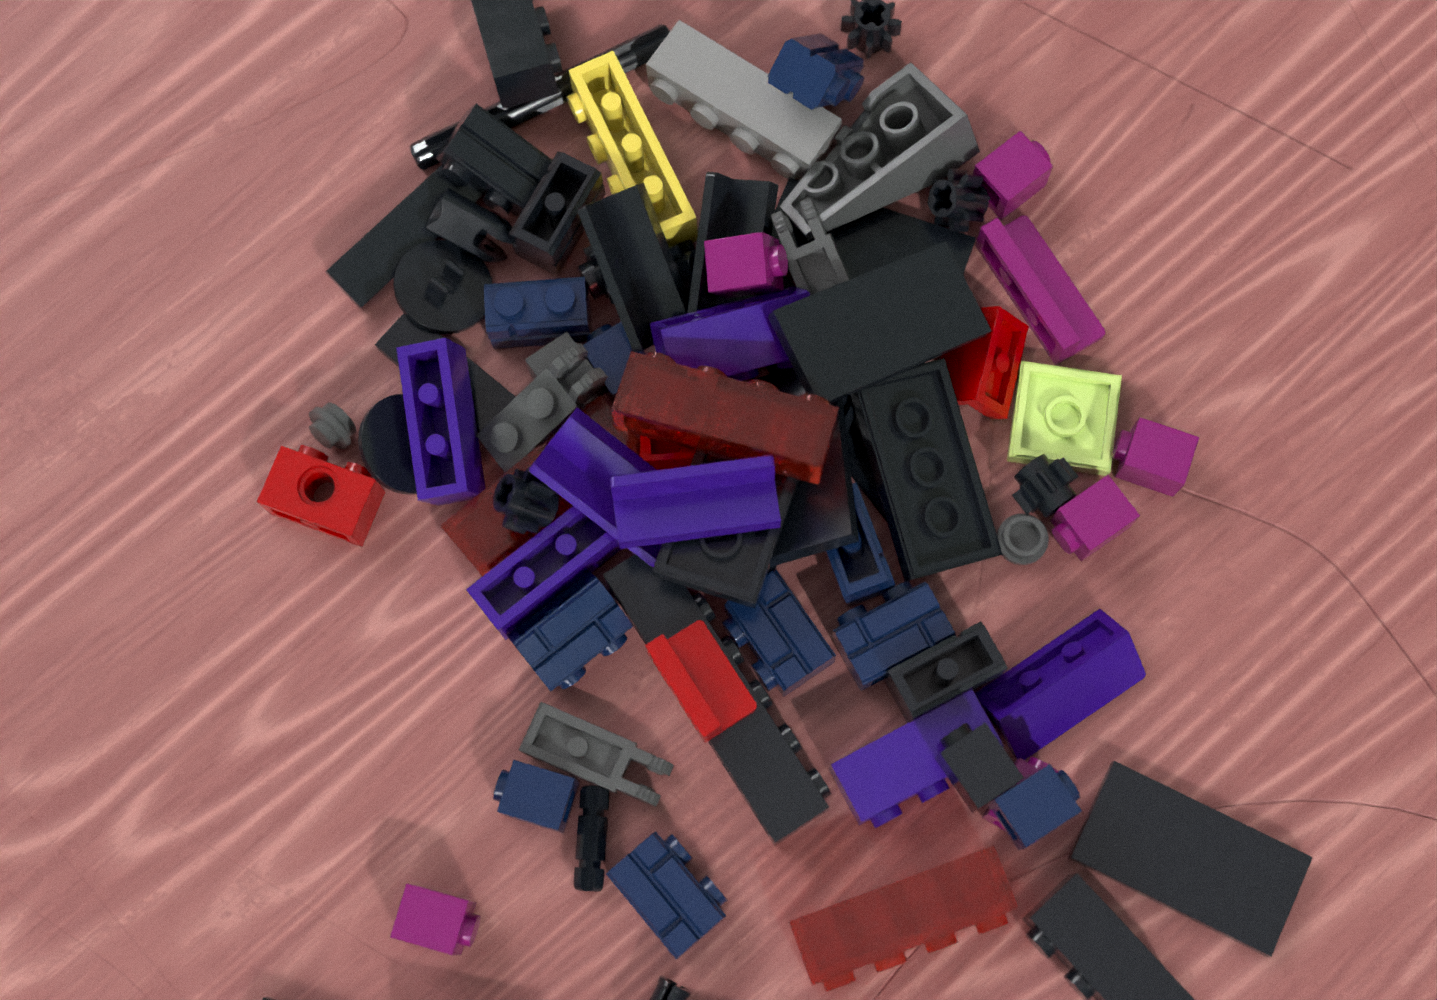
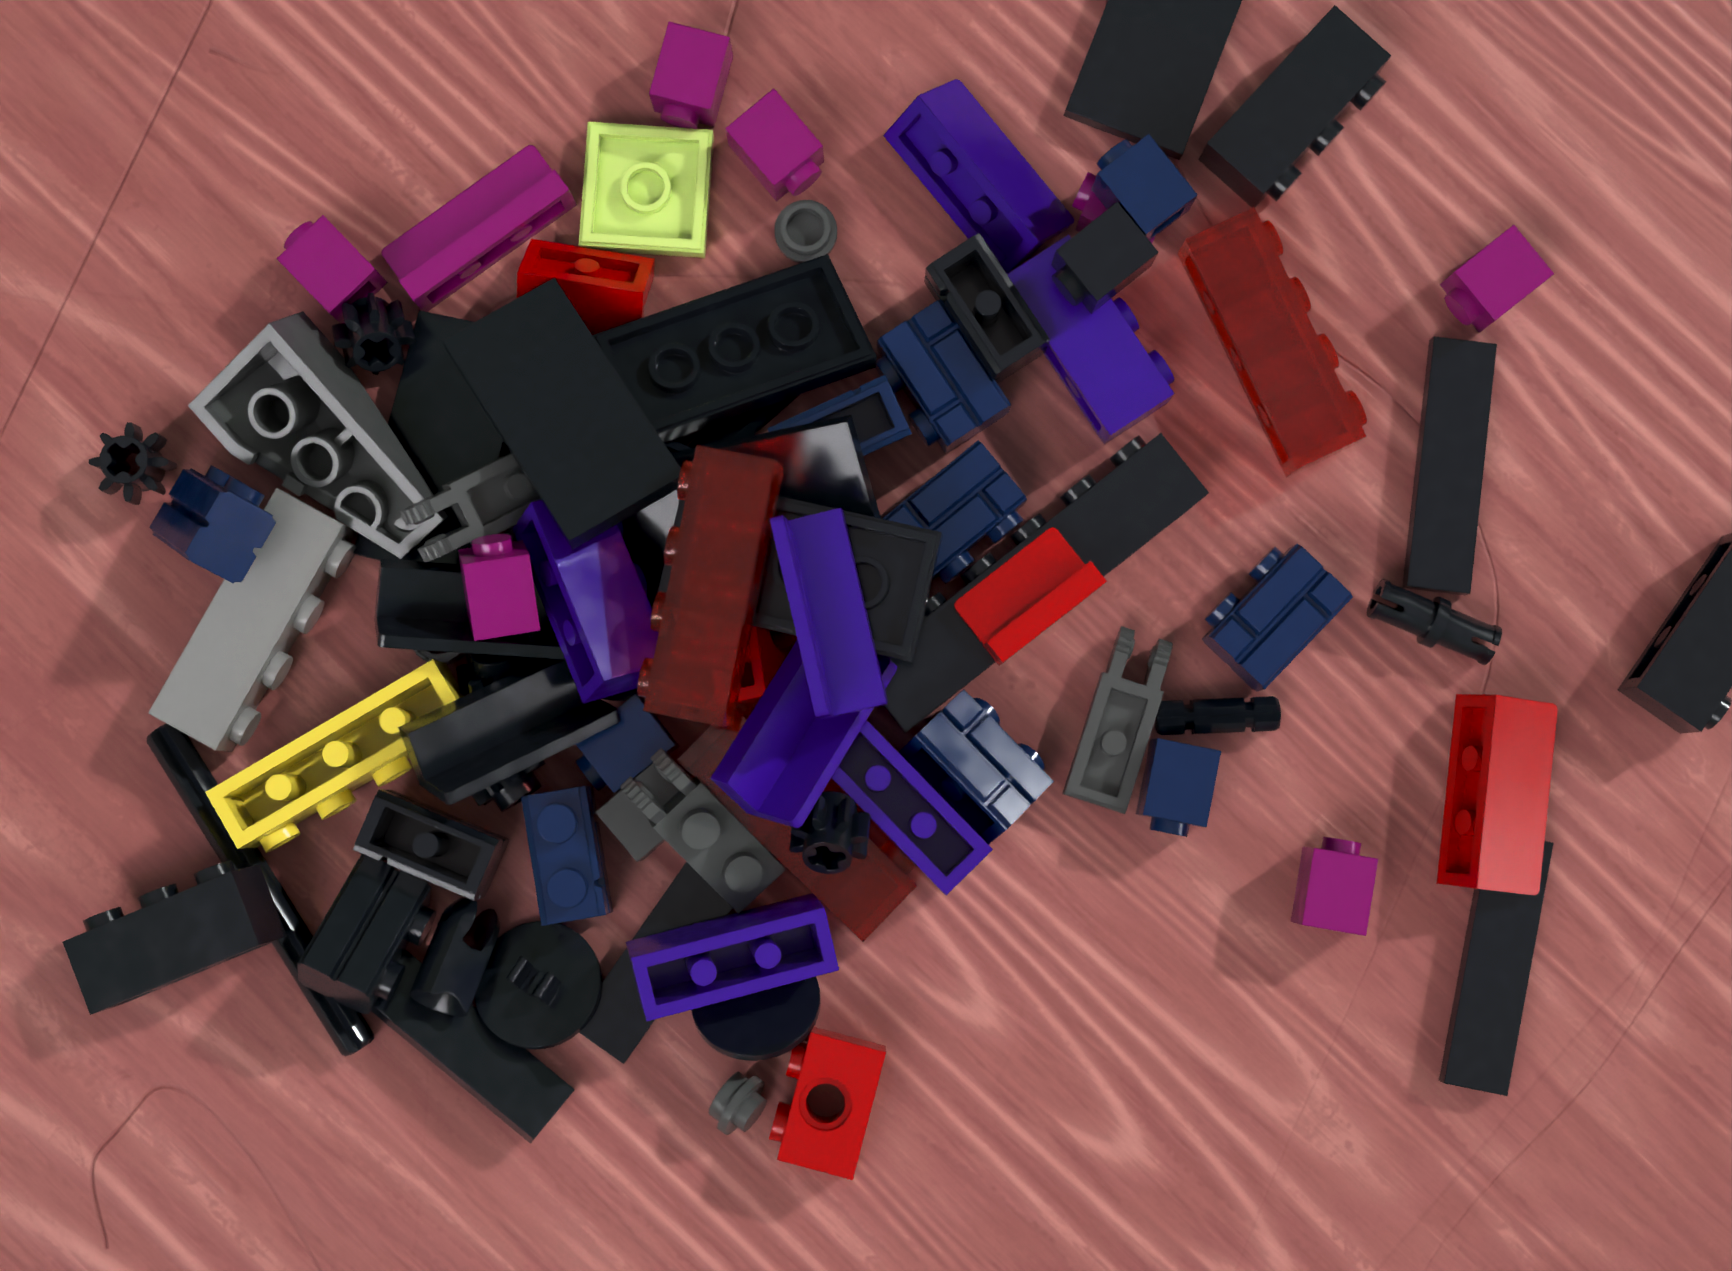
camera: 100 degrees left, 10 degrees up
black gear [1012,454,1079,518] -> none

